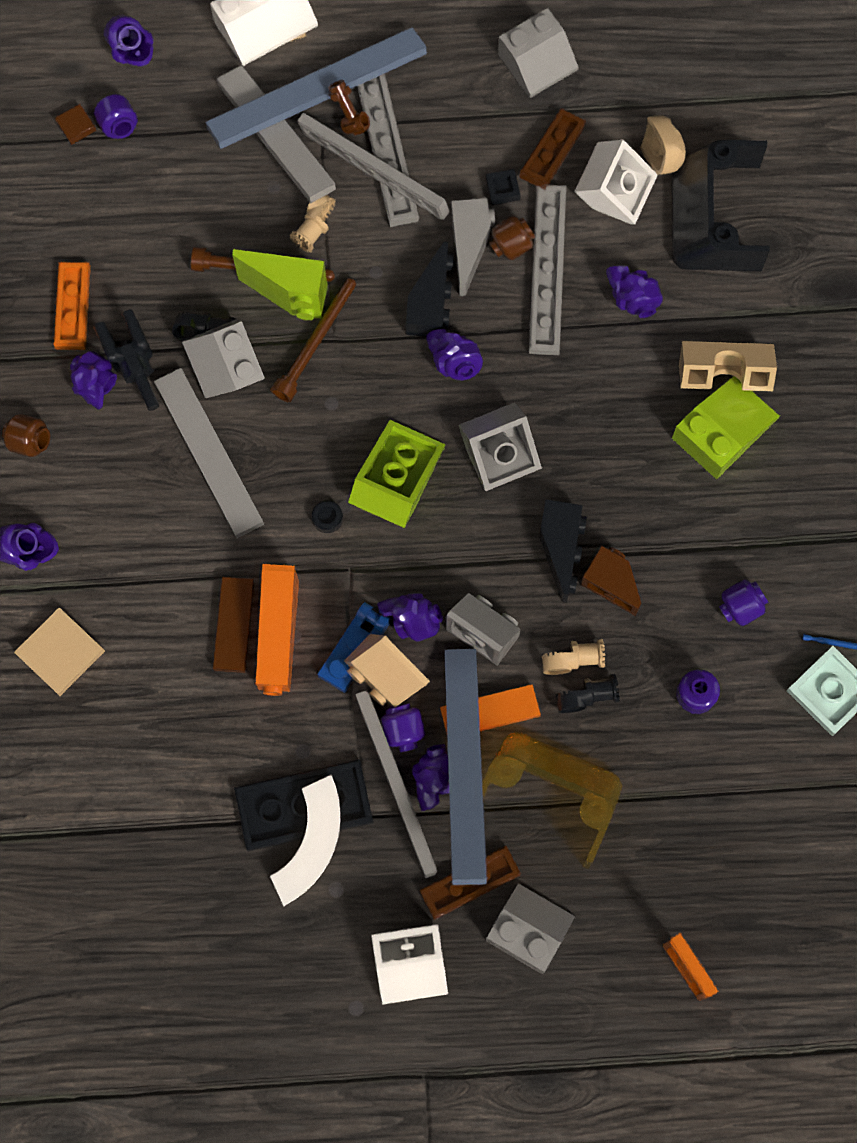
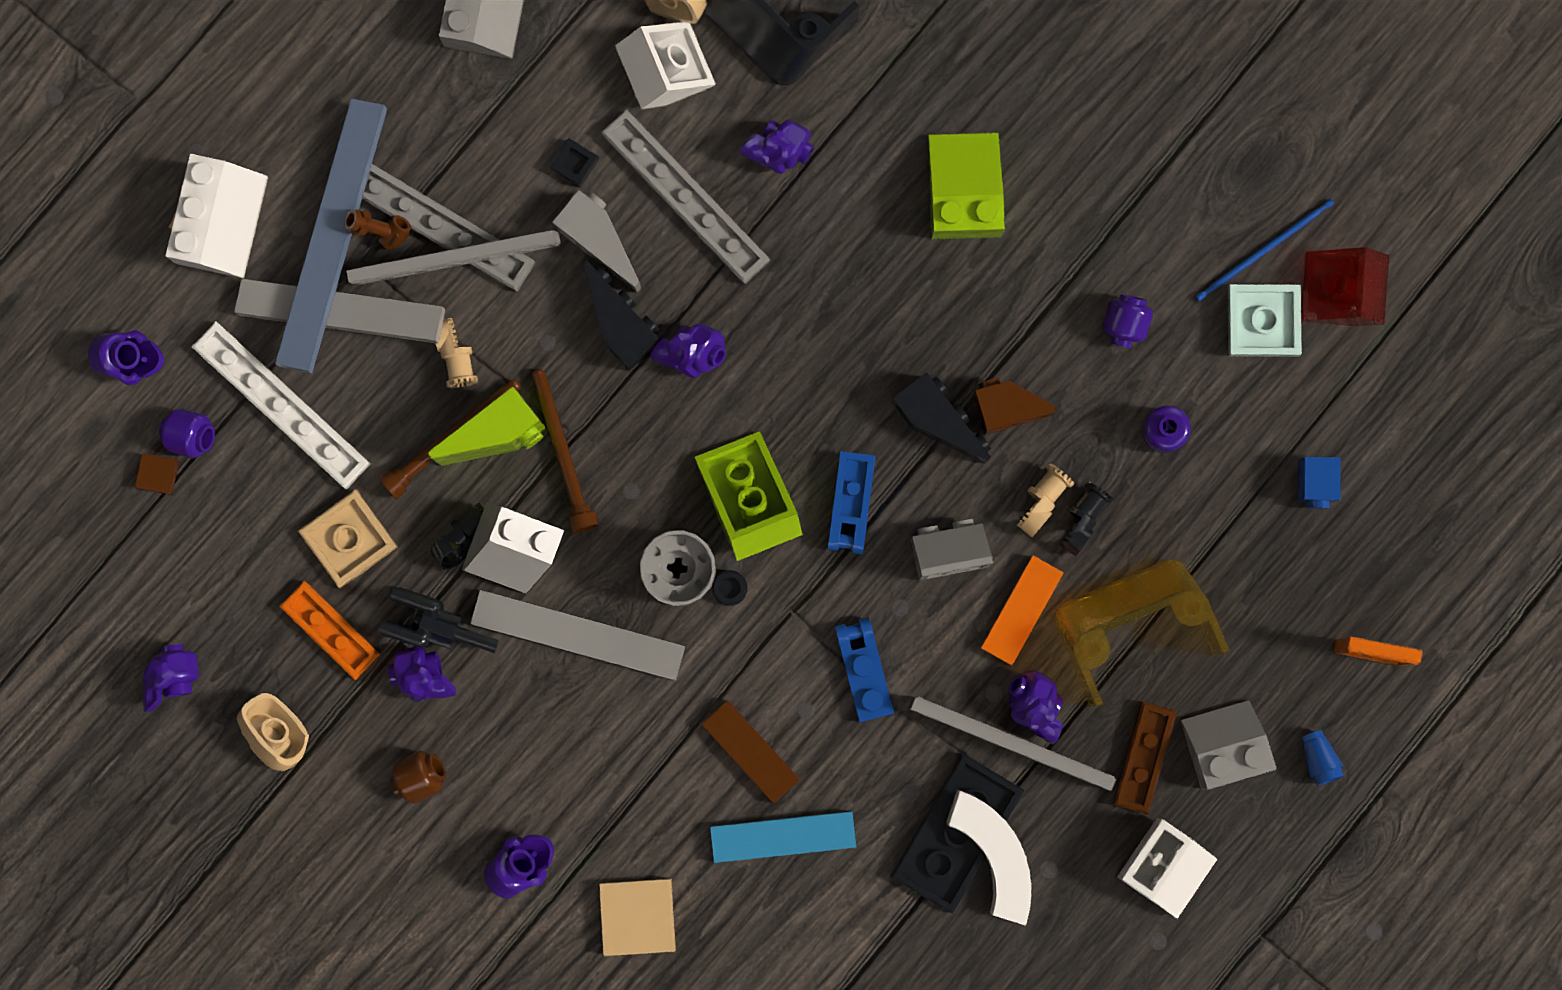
camera: 45 degrees left, 10 degrees up
orange slope [256,564,299,696] -> none
tan slope [344,634,430,707] -> none
dark purple head [377,593,443,642] -> none
dark purple head [380,703,426,752] -> none
sand blue tile [445,649,487,885] -> none
light grey slope [458,402,542,491] -> none
reddish brown head [489,215,535,261] -> none
reddish brown tile [519,108,586,190] -> none
tan arch [679,341,777,391] -> none
none -> white tile [192,321,371,489]
none -> tan tile [298,489,398,589]
none -> light grey wheel [640,530,716,606]
none -> dark azure tile [710,811,856,863]
none -> blue plate [828,451,876,555]
none -> blue brick [1298,457,1341,509]
none -> blue cone [1302,730,1344,786]

